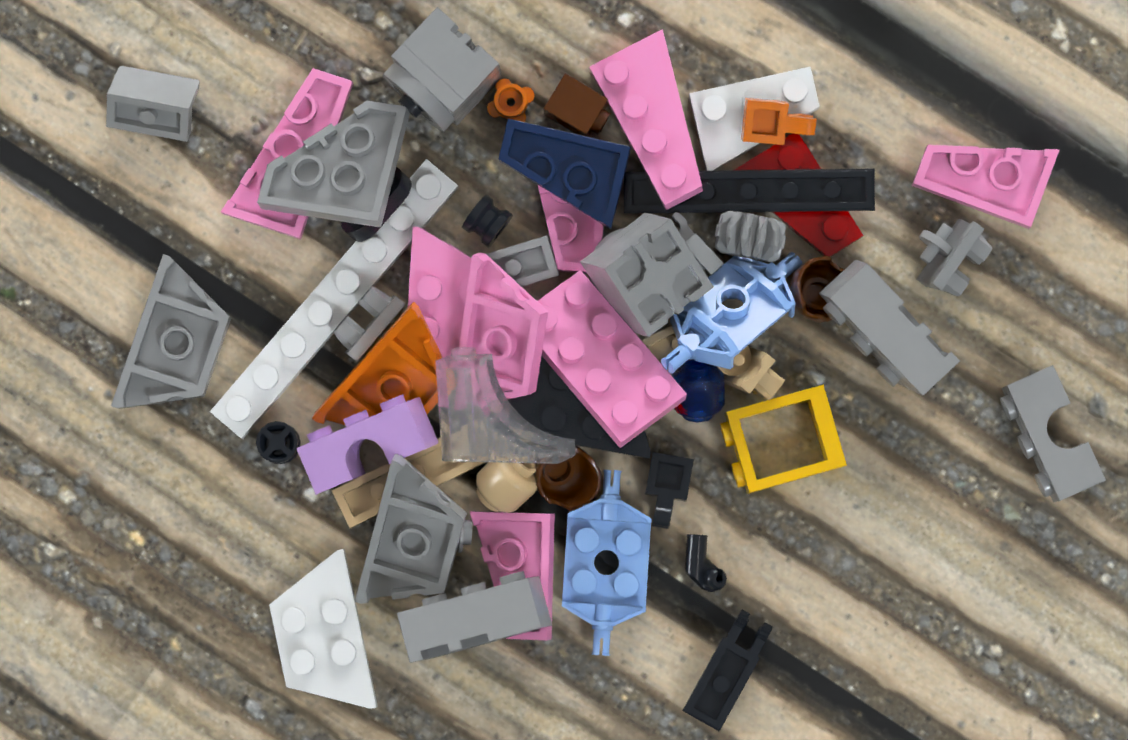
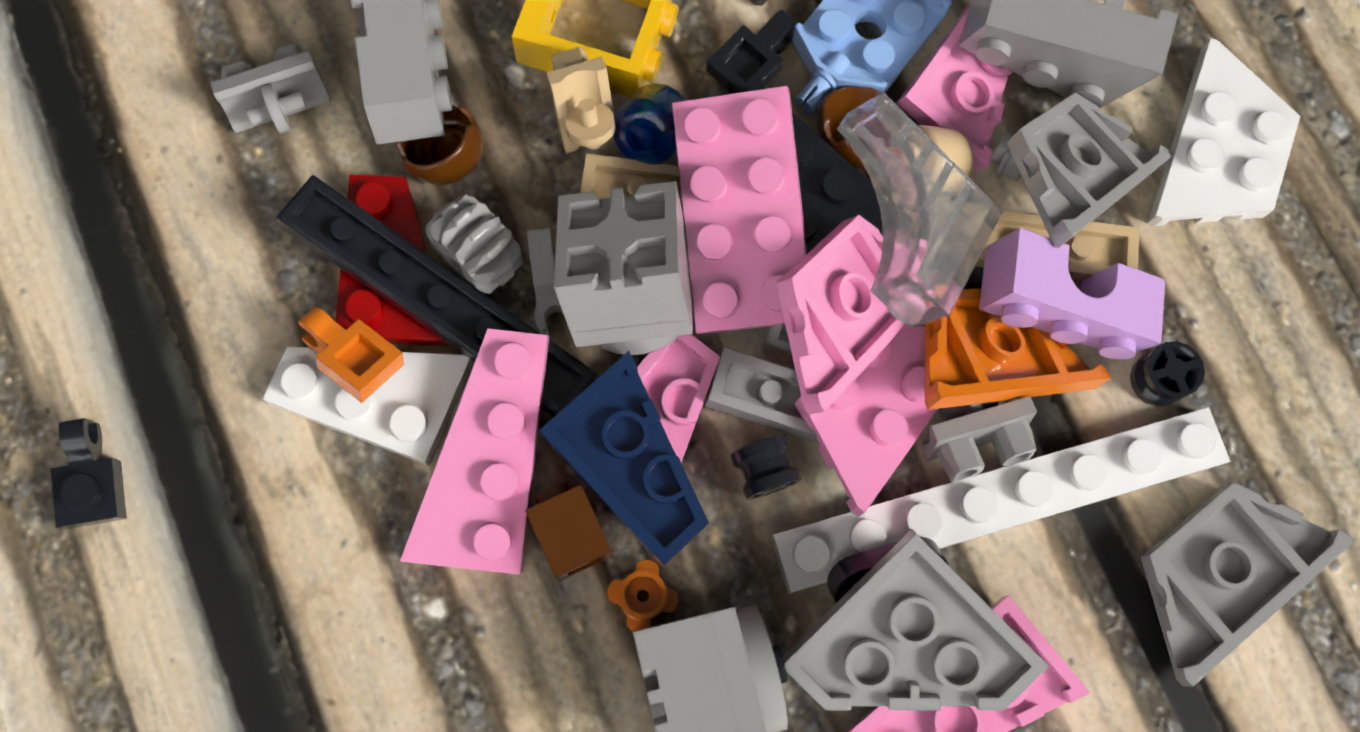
camera: 160 degrees left, 10 degrees down
light blue plate [661,252,802,374] -> none
bright pink wing [912,145,1059,229] -> none

